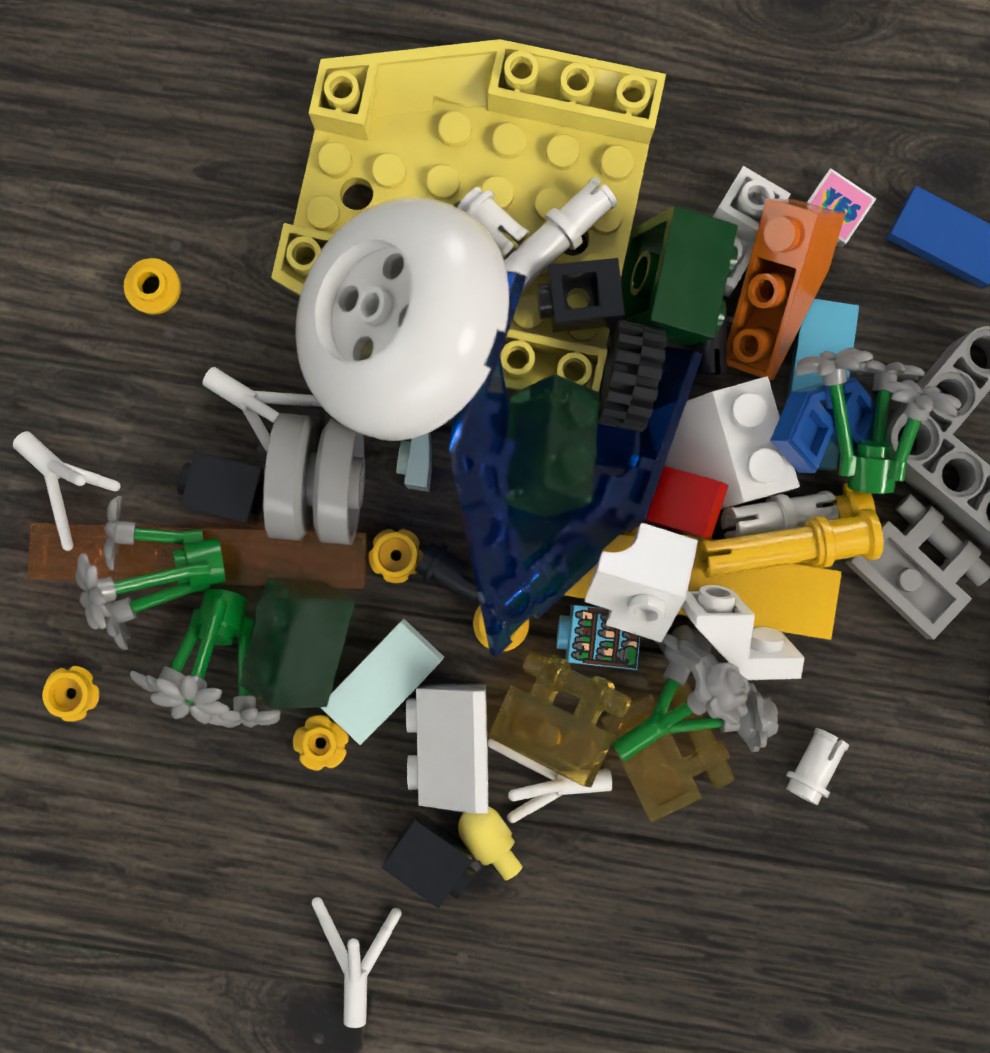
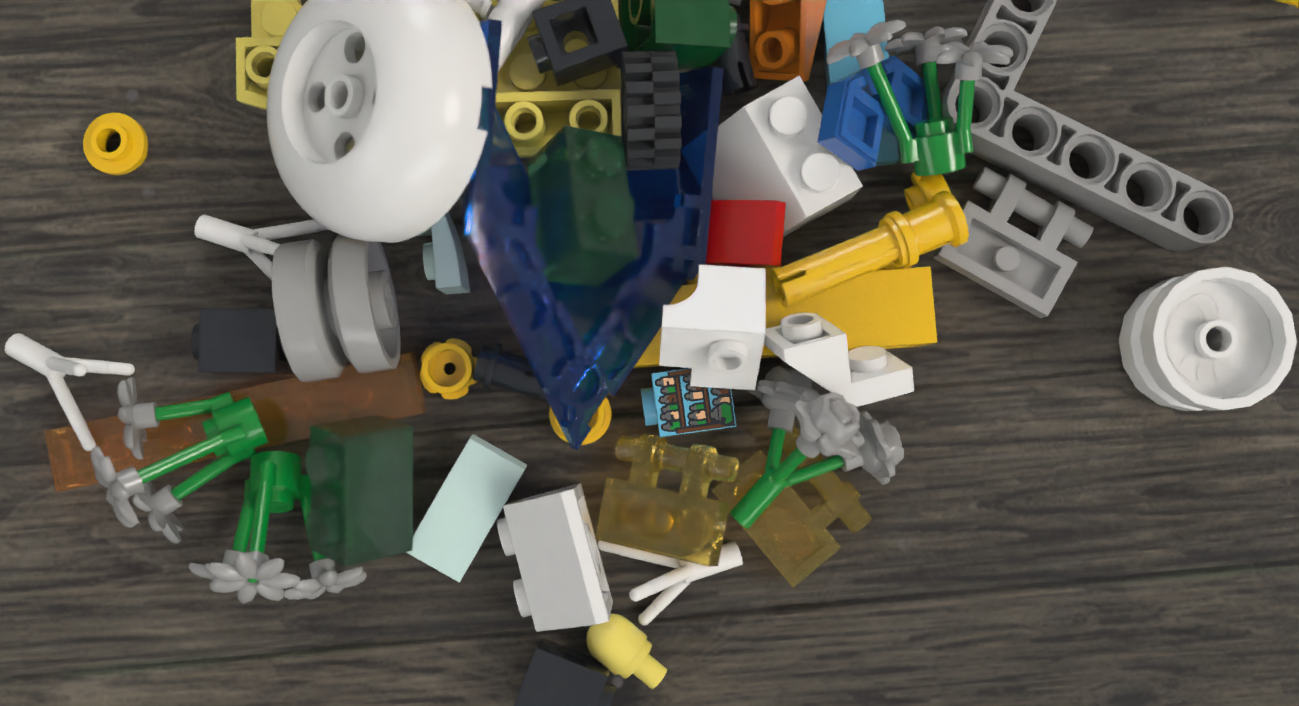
camera: 15 degrees left, 0 degrees up
yellow plate [42,666,99,722] -> none
yellow plate [293,714,349,771] -> none
white pin [721,490,839,539] -> none
white pin [786,728,849,805] -> none

